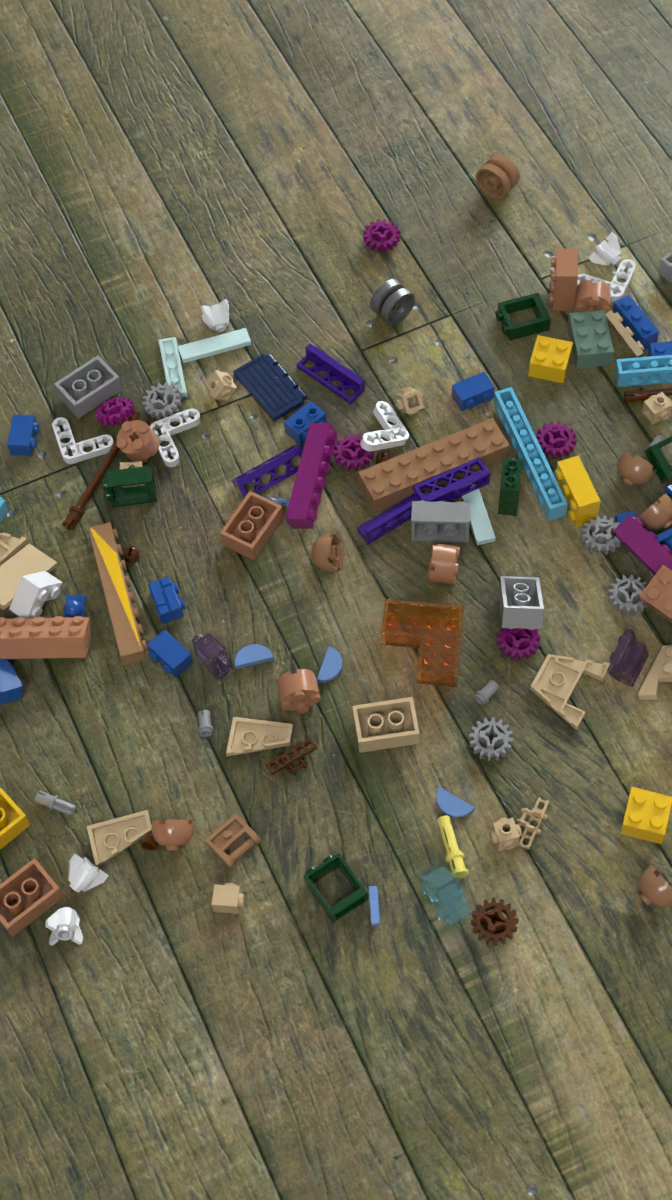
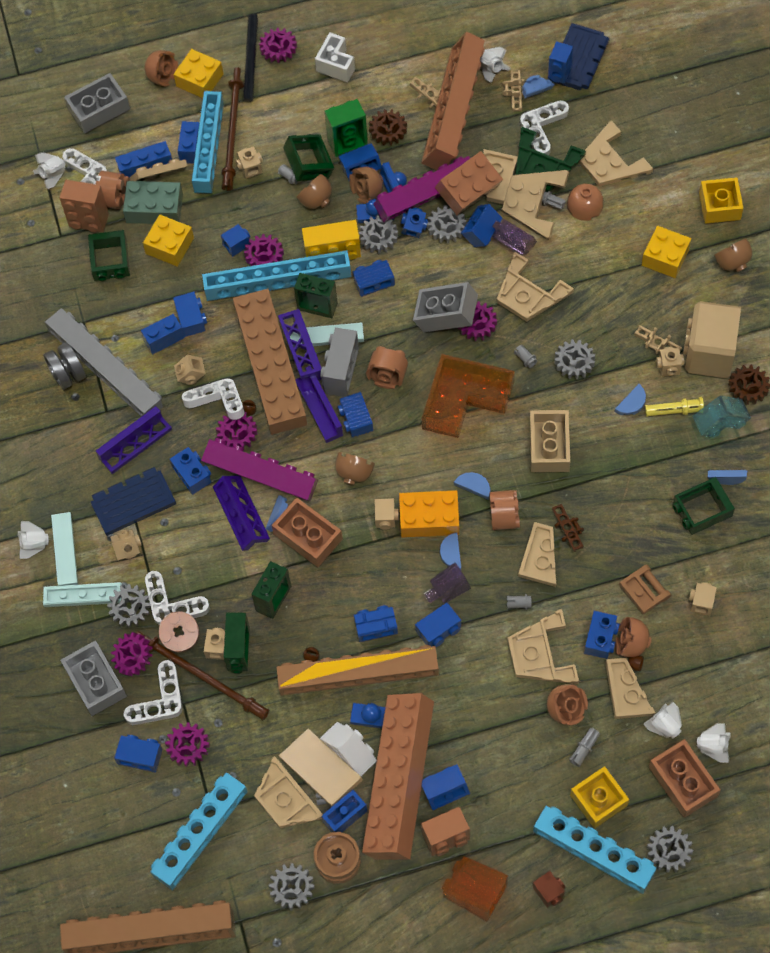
camera: 80 degrees left, 5 degrees up
none -> light grey brick [45,308,163,417]
none -> blue brick [141,313,185,355]
none -> magenta gear [165,722,210,767]
none -> blue brick [221,224,251,257]
none -> dark green window [251,561,292,619]
none -> blue brick [337,392,373,437]
none -> blue brick [352,260,395,297]
none -> tan brick [375,498,399,530]
none -> light orange brick [399,490,459,538]
none -> blue brick [401,208,428,238]
none -> blue brick [461,204,503,247]
none -> tan wing [508,609,579,684]
none -> nougat cylinder [546,684,588,725]
none -> blue brick [584,611,620,659]
none -> tan plate [683,301,741,379]

